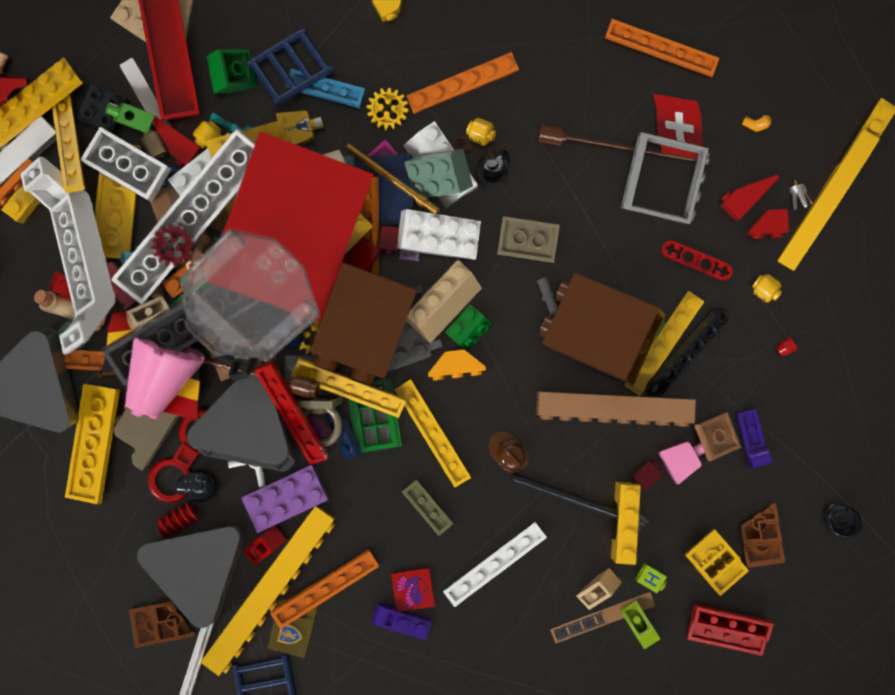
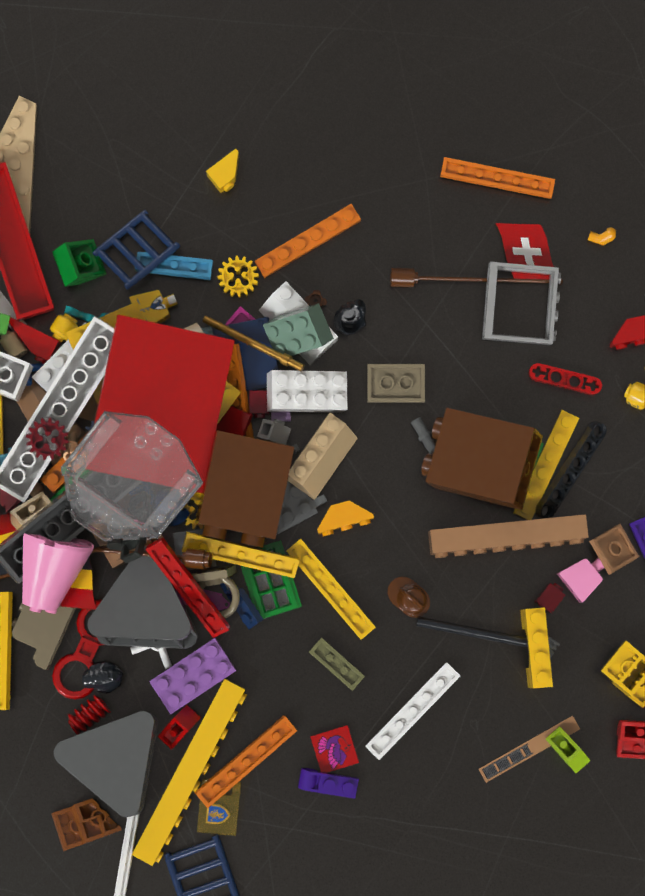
camera: 10 degrees left, 5 degrees down
green bracket [445,304,491,351] -> none
yellow head [466,118,496,146] -> none
tan slope [576,568,622,610] -> none
lime brick [635,563,667,593] -> none
red slope [720,175,779,221] -> none
none -> light grey brick [257,419,291,445]

